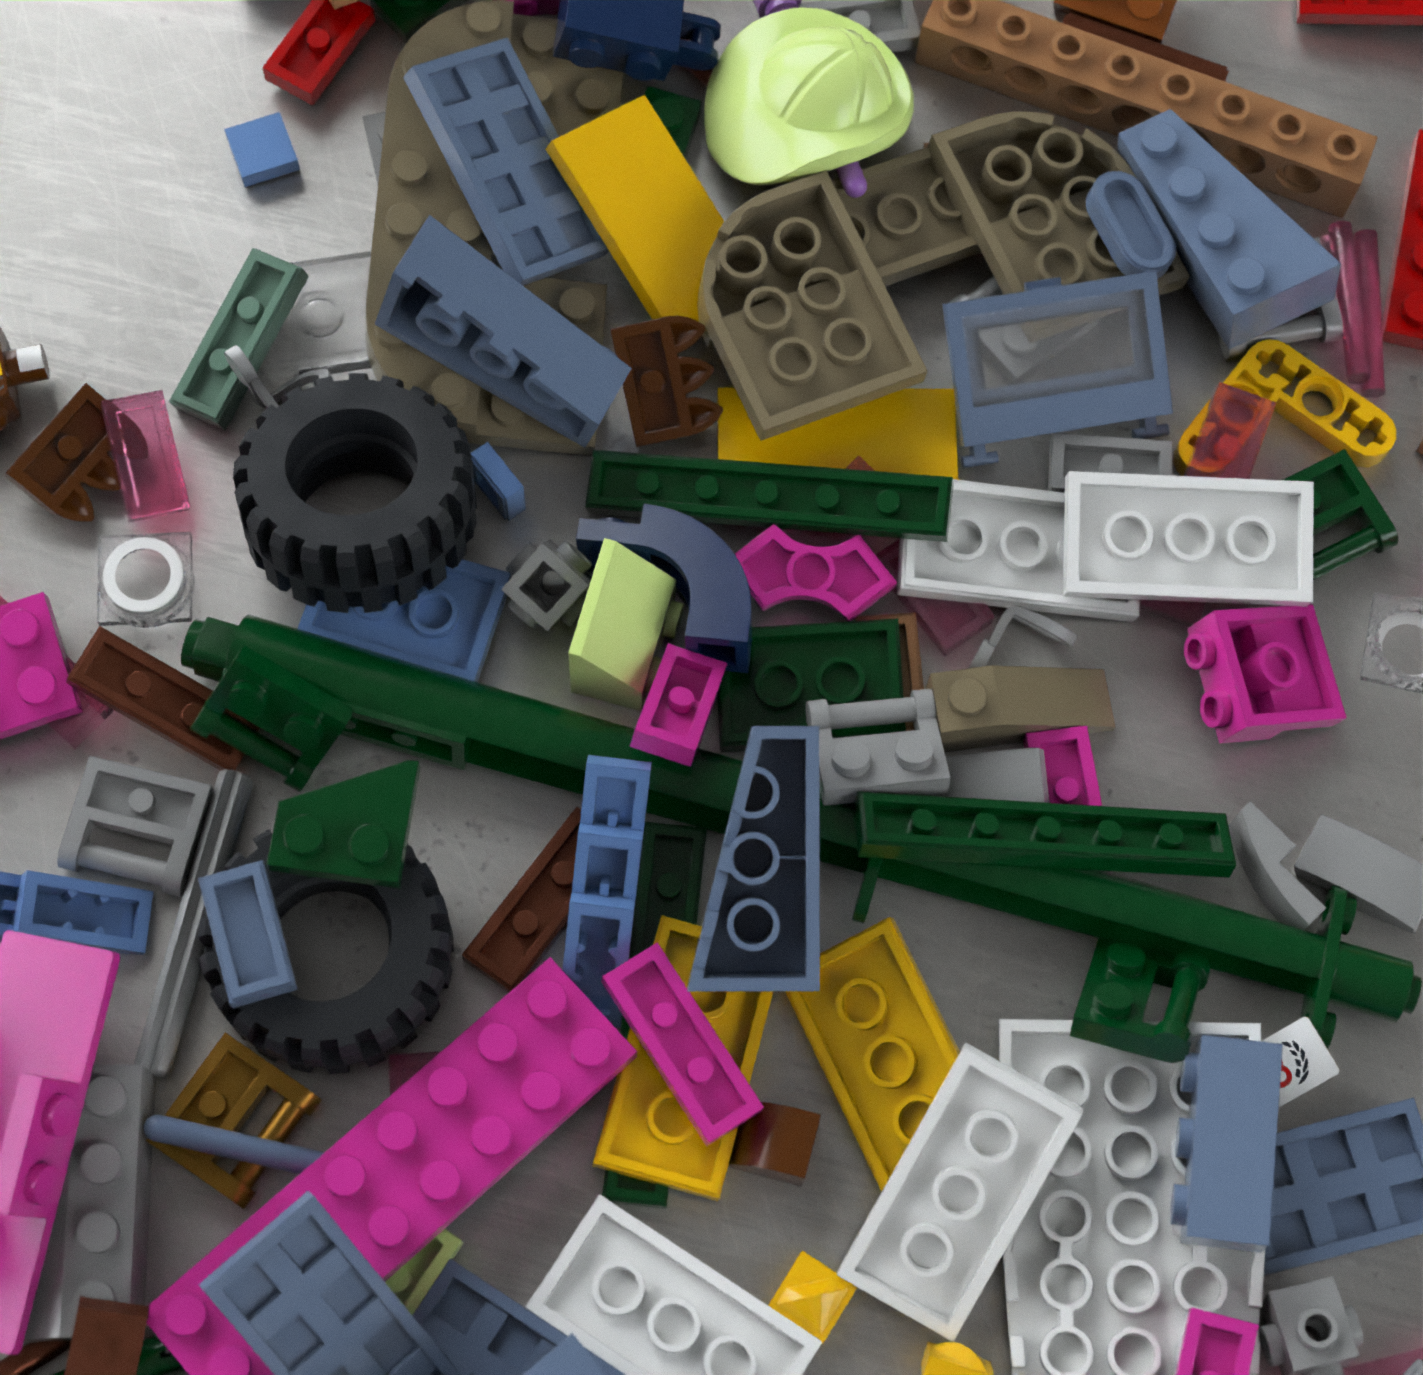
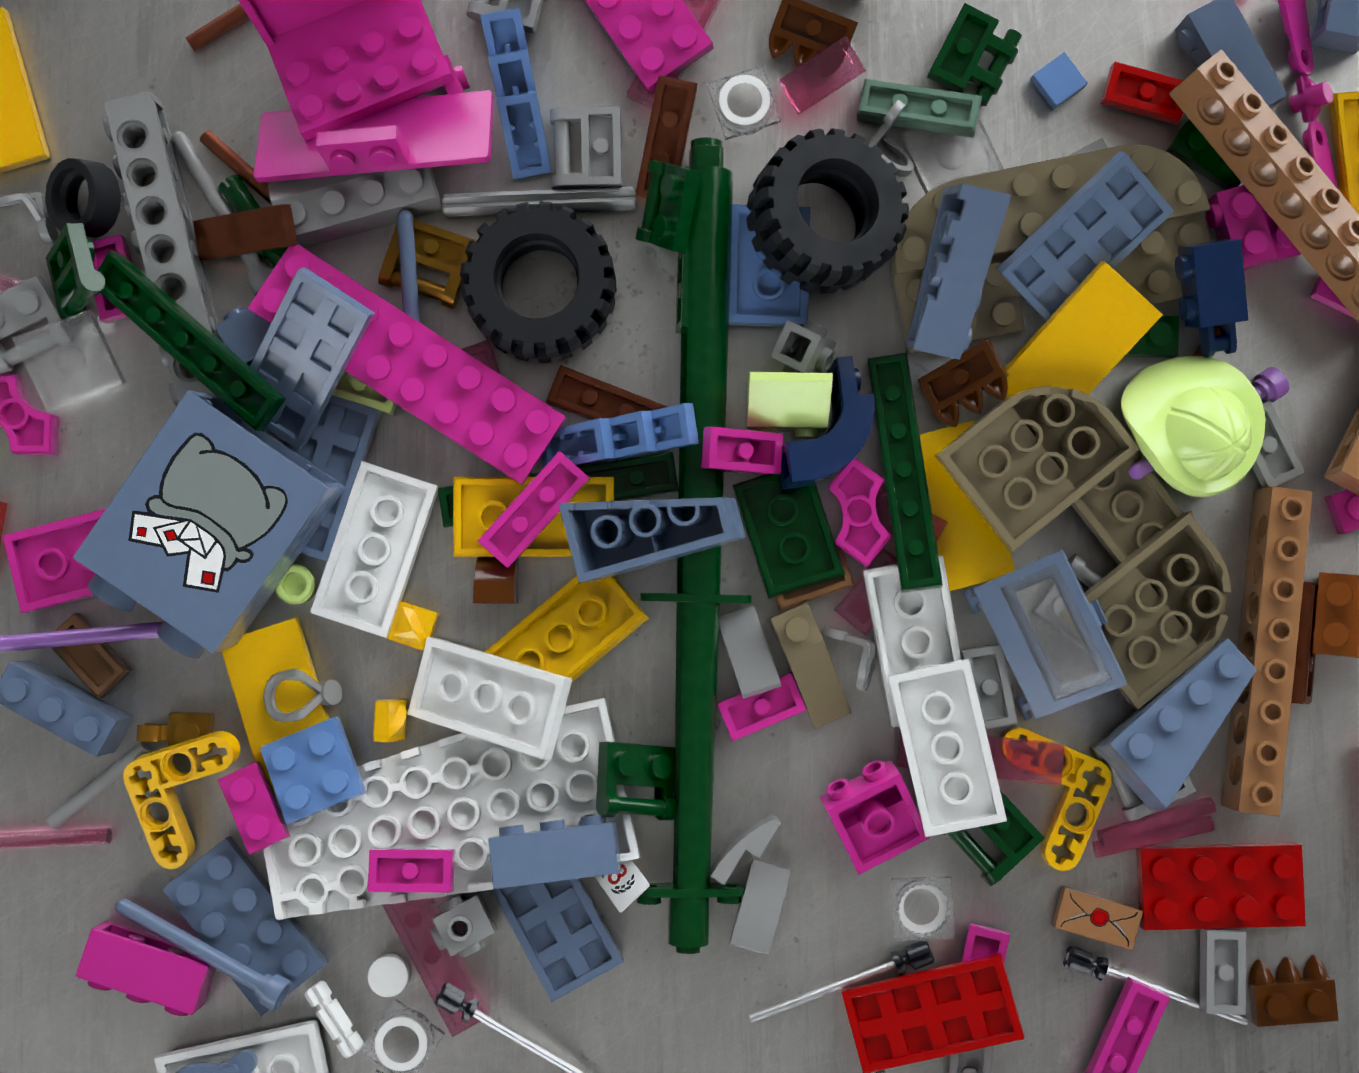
camera: 80 degrees right, 15 degrees up
sand blue tile [198,860,298,1008] -> none
dark green wing [266,760,421,889] -> none
medium blue tile [471,441,526,521] -> none
light grey plate [806,689,951,806] -> none
dark green tile [853,791,1237,878] -> none
sand blue tile [1086,171,1176,279] -> none
none -> dark green plate [927,3,1022,106]

